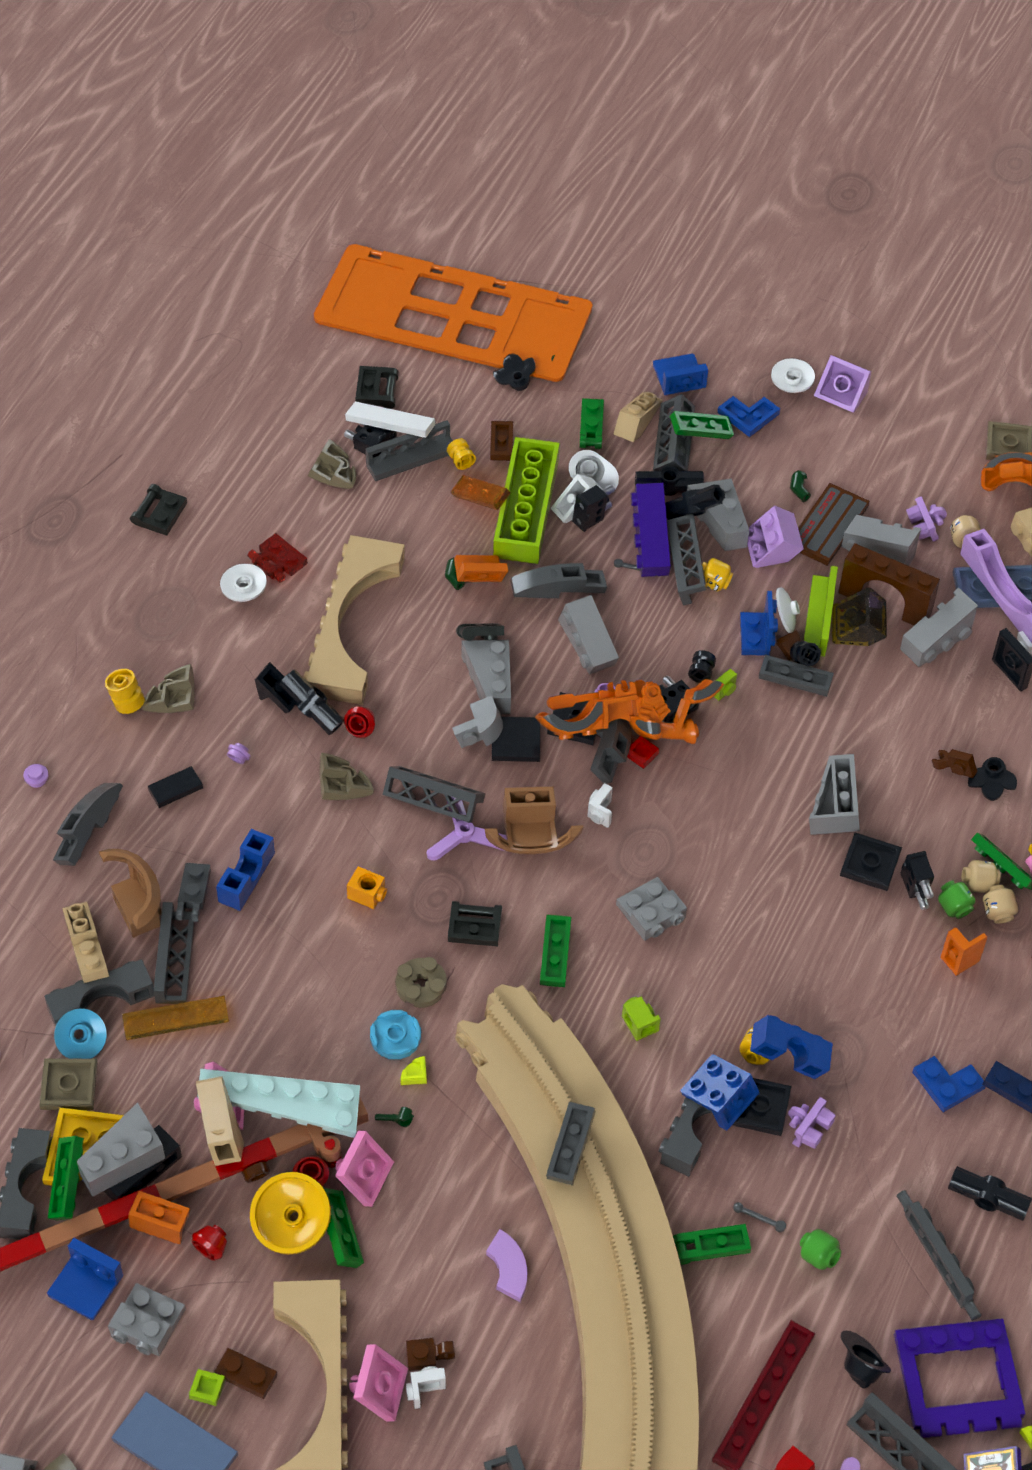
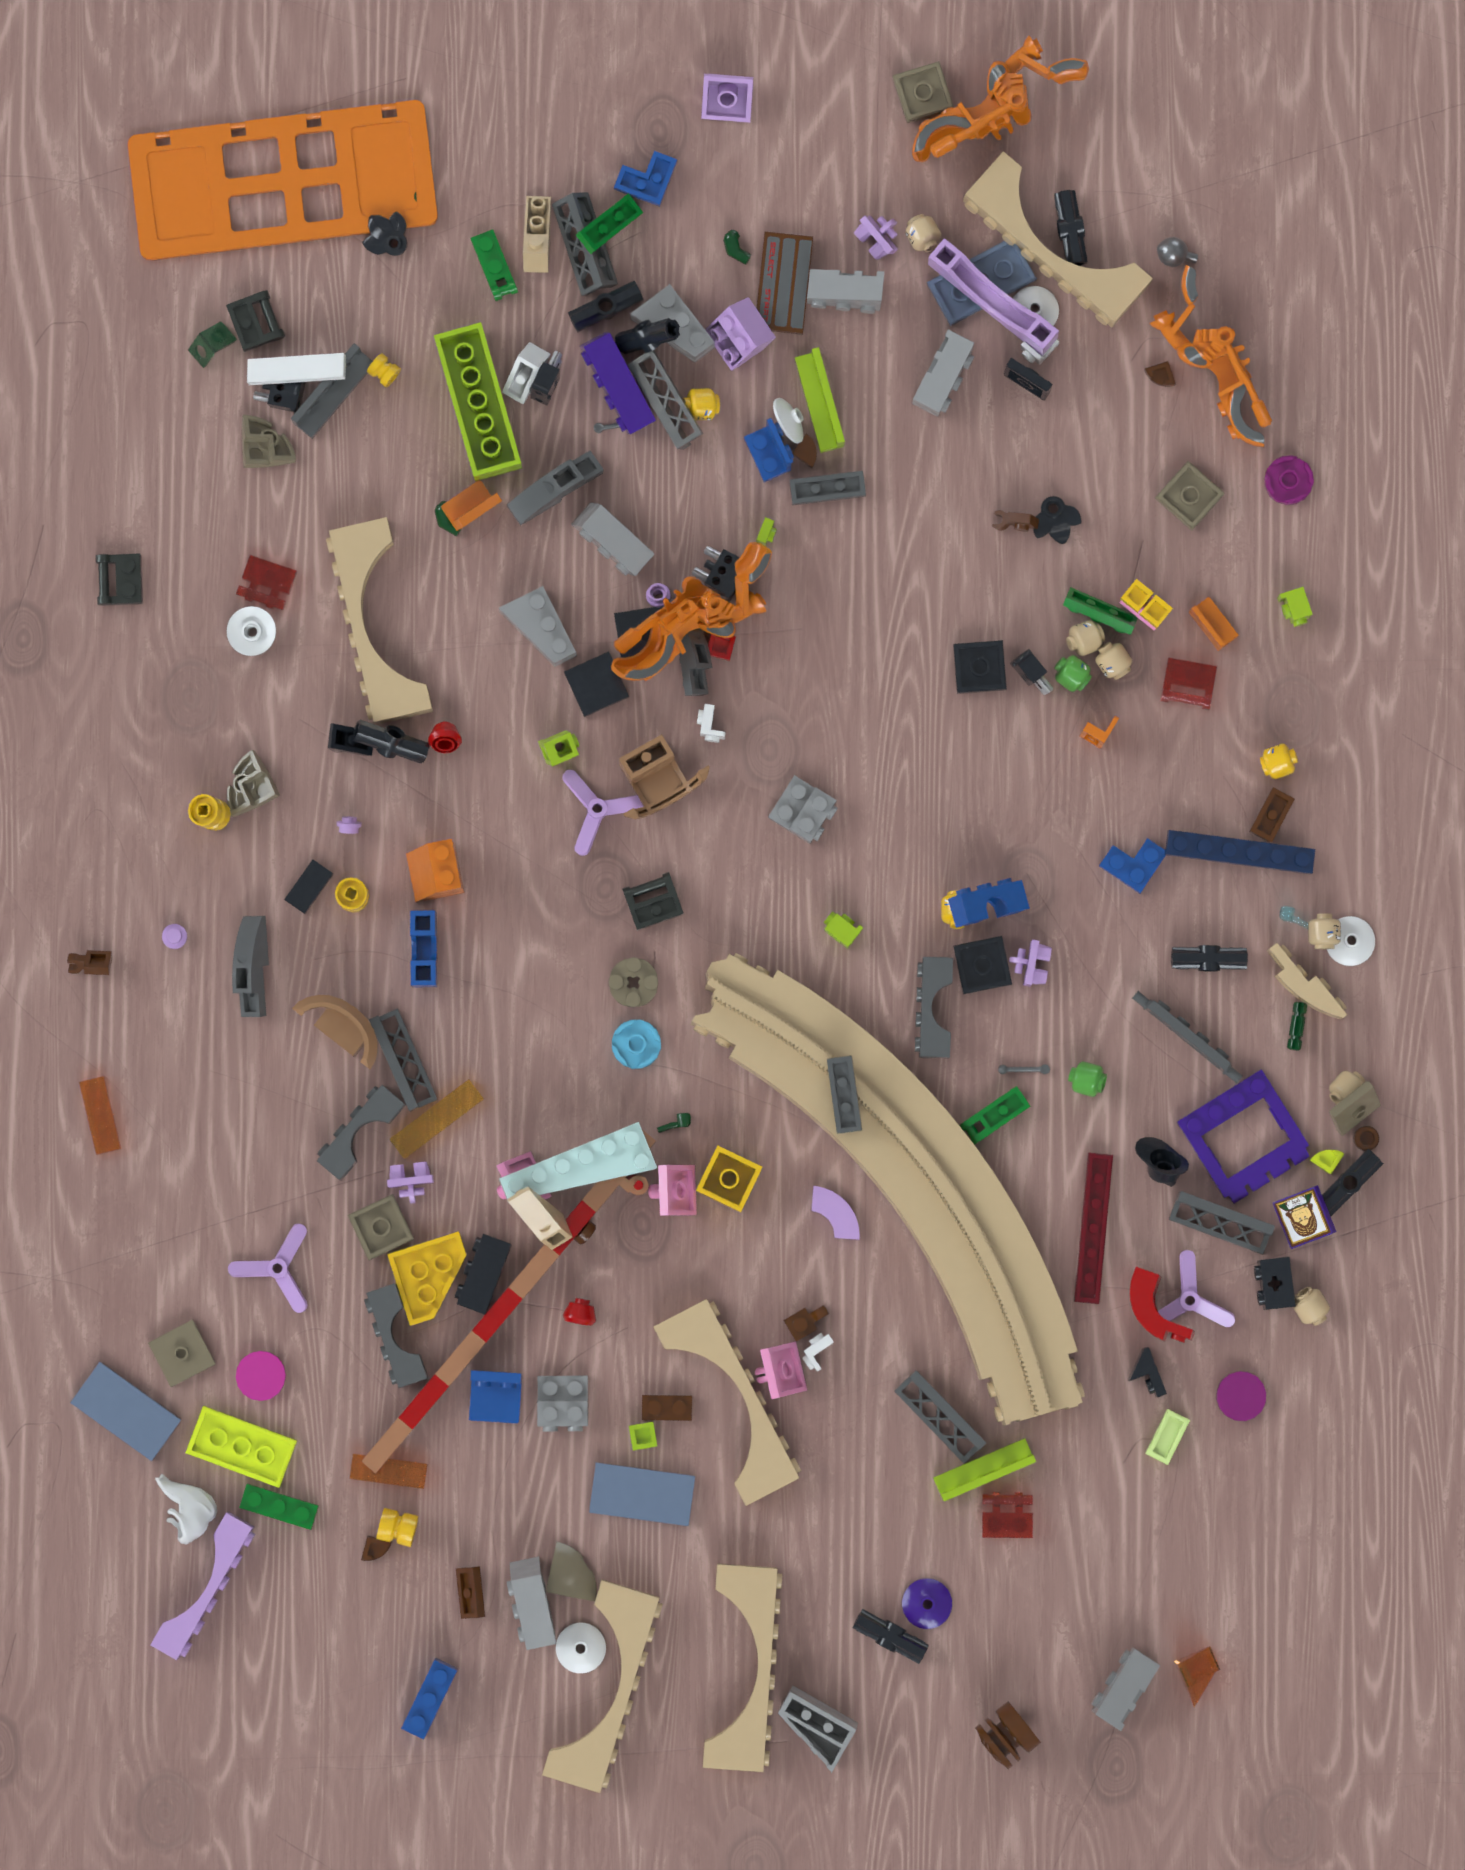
camera: 25 degrees left, 30 degrees up
green plate [47,1136,84,1221] -> none
medium azure dish [54,1009,107,1059] -> none
tan slope [62,902,109,983] -> none
light grey wedge [77,1103,165,1197] -> none
orange panel [129,1191,190,1244] -> none
dark grey hinge [176,863,211,922] -> none
yellow dish [250,1172,331,1255] -> none
red cone [293,1156,329,1186] -> none
dark tan brick [320,753,374,800] -> none
green plate [324,1188,364,1268] -> none
light orange brick [347,866,387,909] -> none
dark grey fence [382,766,486,823] -> none
neon yellow tile [401,1056,427,1085] -> none
clear orange tile [450,475,511,511] -> none
light grey brick [452,695,503,748] -> none
pearl dark grey plate [456,623,504,641] -> none
reddish brown plate [490,421,513,461] -> none
green plate [540,914,571,988] -> none
white piece [568,450,619,489] -> none
blue bracket [653,354,708,395] -> none
blue bracket [680,1054,760,1131] -> none
black wheel [688,650,716,683] -> none
white dish [771,359,815,393] -> none
black wheel [790,641,821,666] -> none
light grey wedge [809,754,860,835] -> none
clear smoke slope [832,587,887,646] -> none
reddish brown arch [838,543,940,626] -> none
none -> clear green bracket [188,321,237,368]
none -> yellow wheel [335,877,370,913]
none -> lavender hips [387,1162,434,1204]
none -> orange slope [406,839,464,902]
none -> lime brick [538,730,579,767]
none -> yellow brick [696,1145,763,1213]

